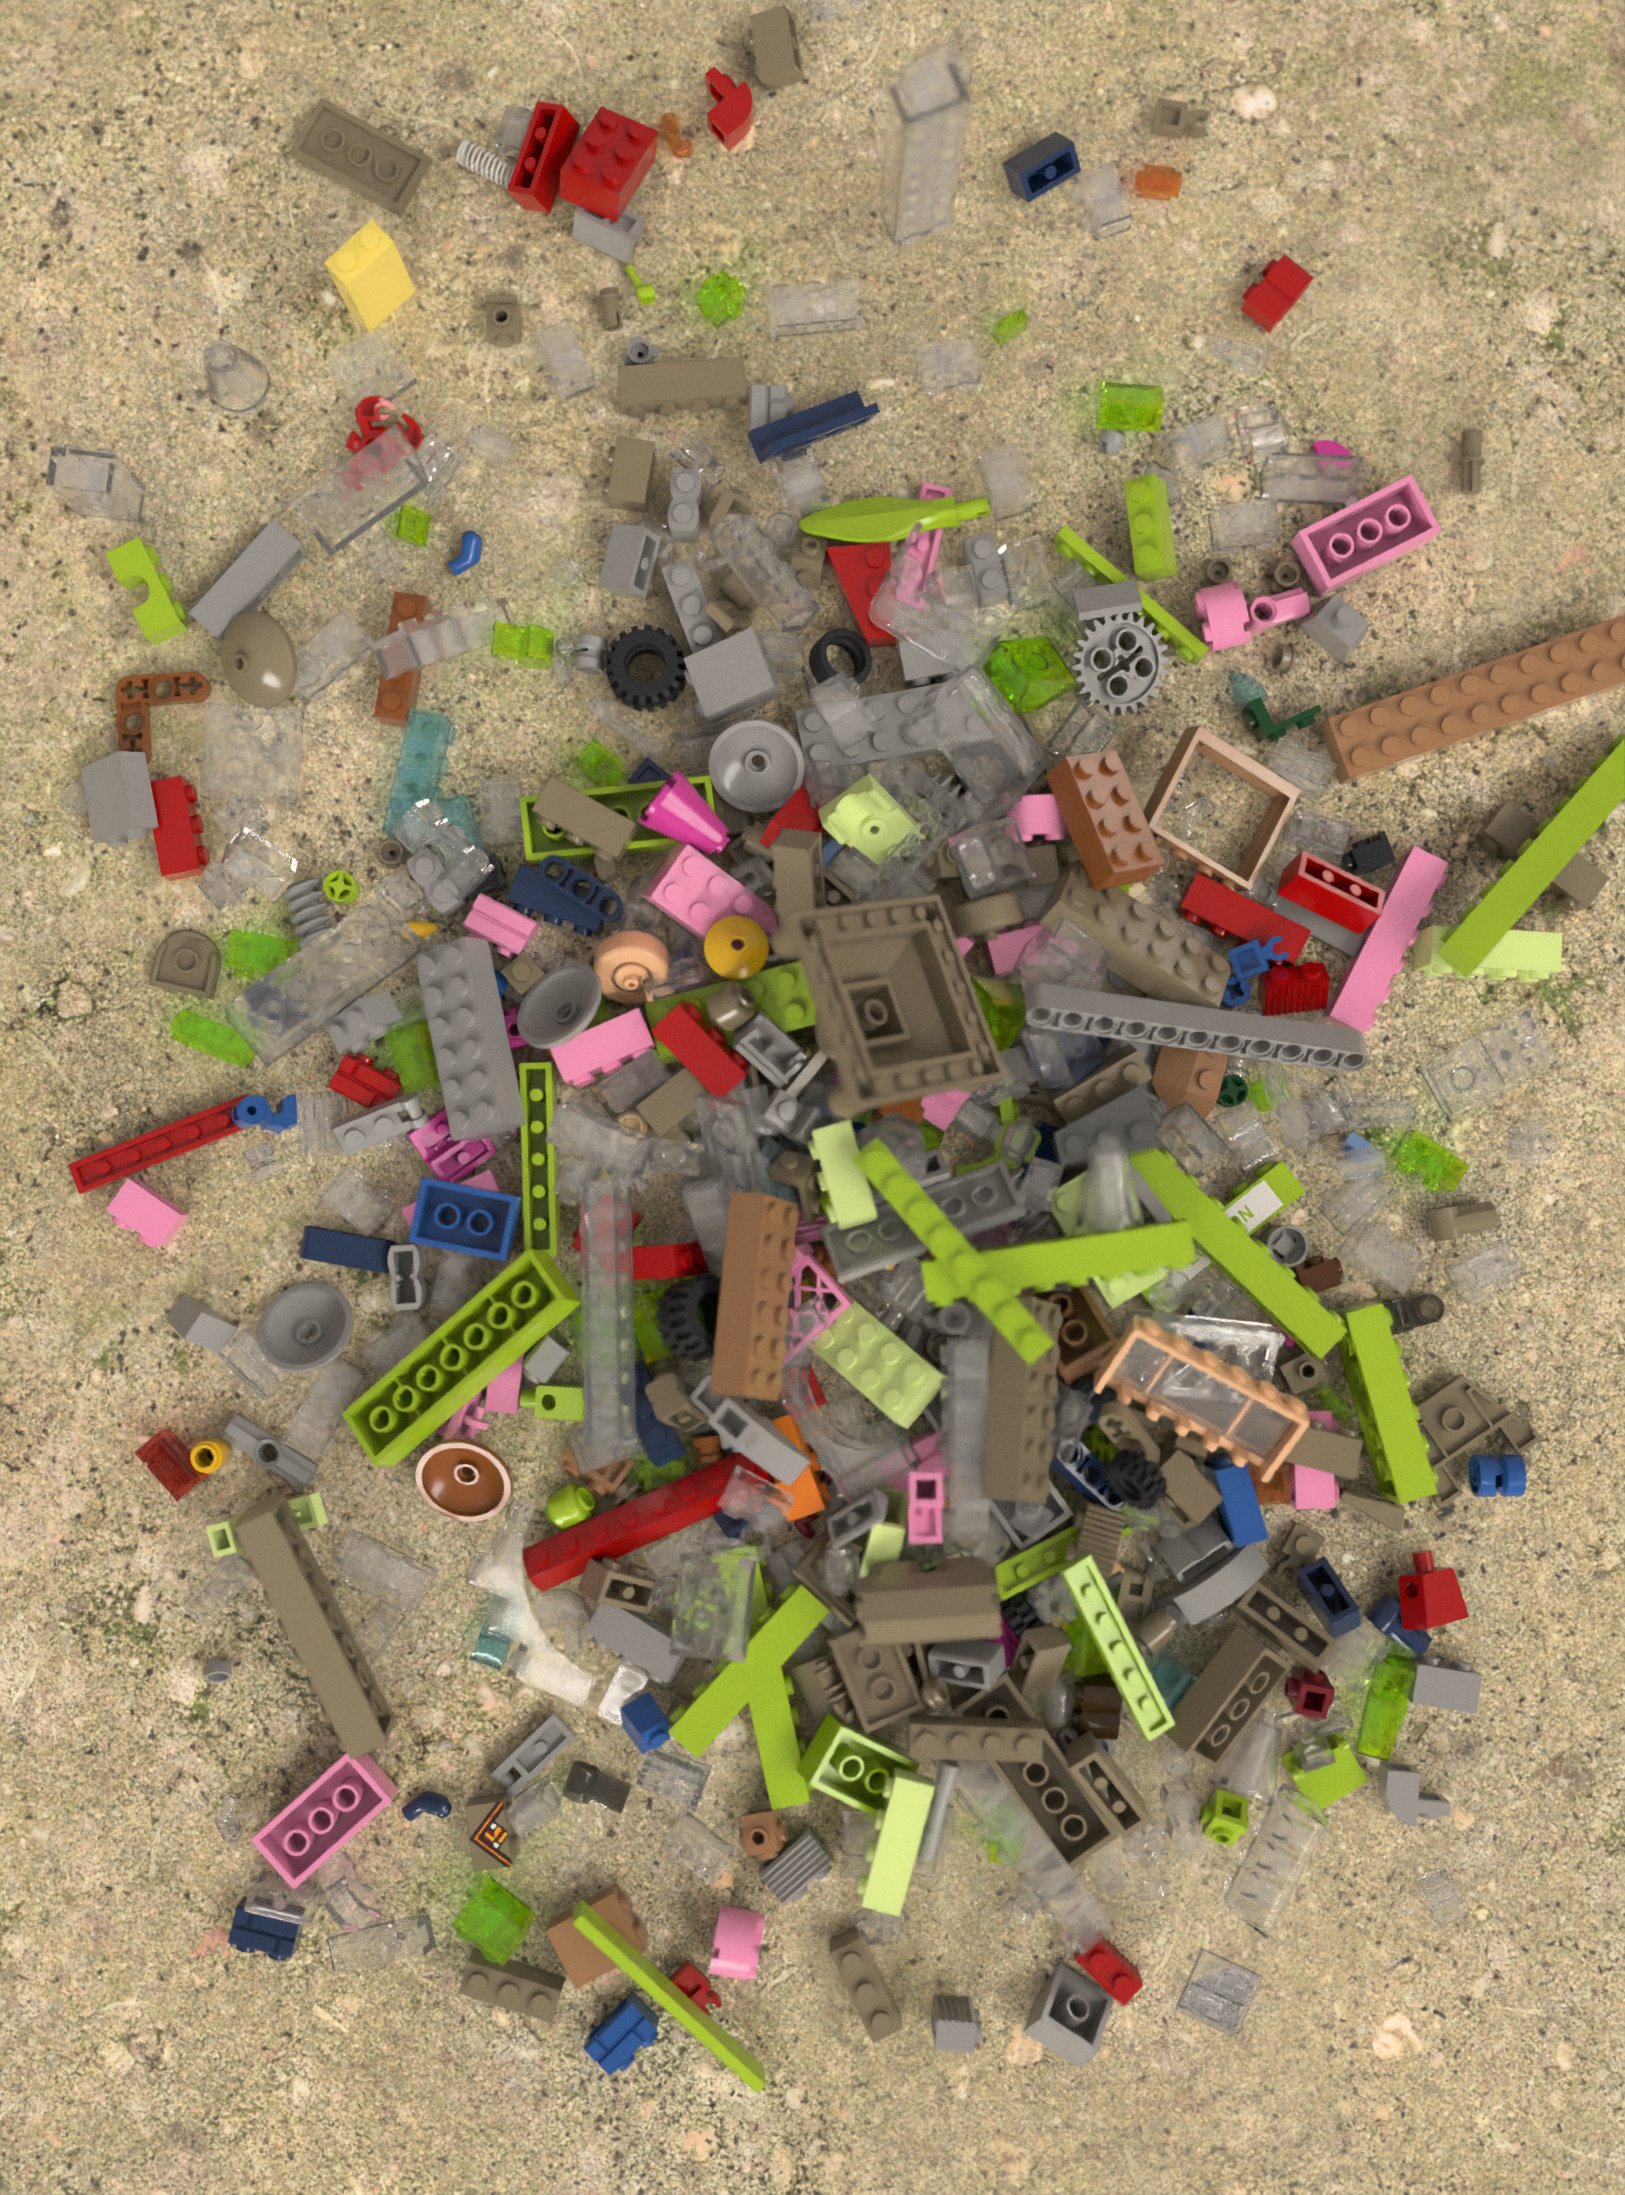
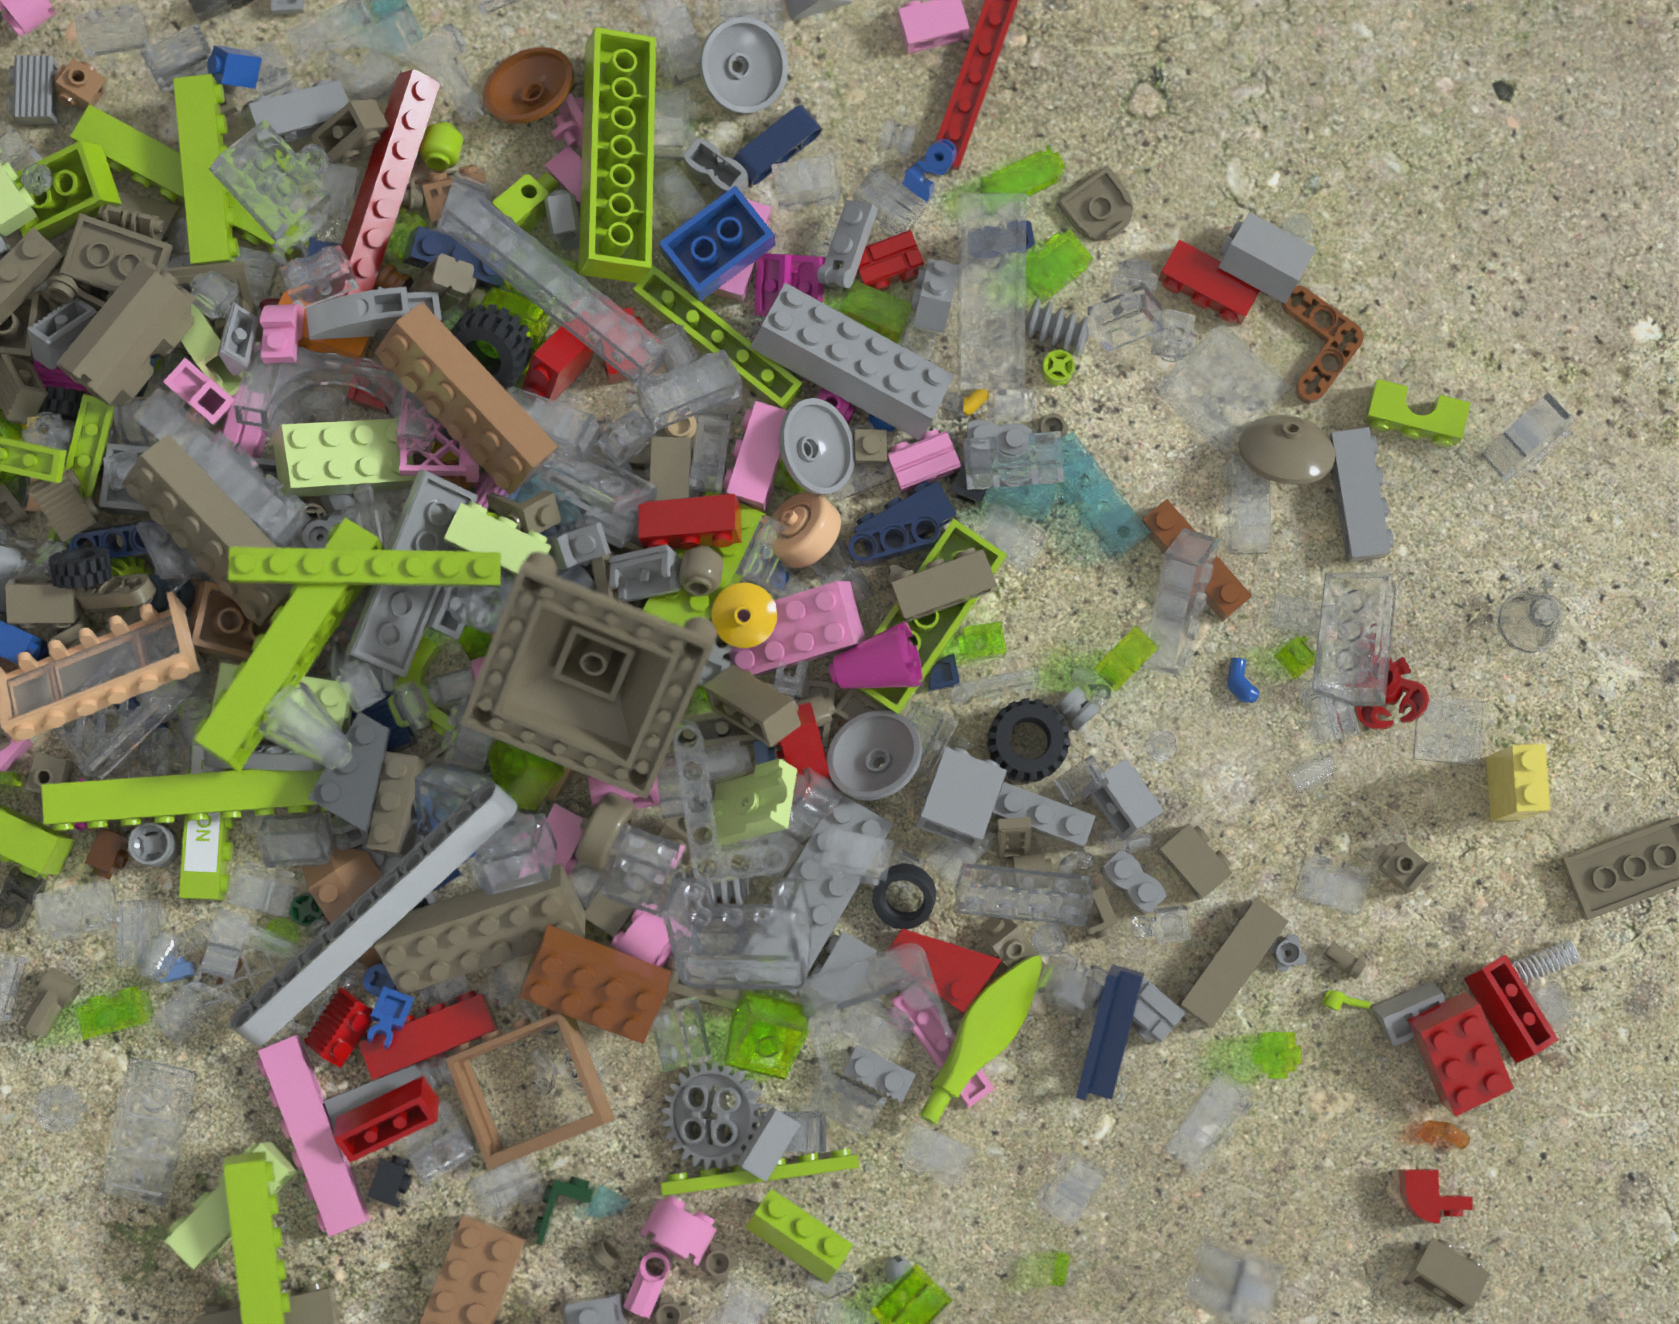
camera: 130 degrees right, 5 degrees down
none -> clear plate [21,163,52,195]
none -> bright pink brick [260,304,304,364]
none -> clear tile [1053,755,1109,807]

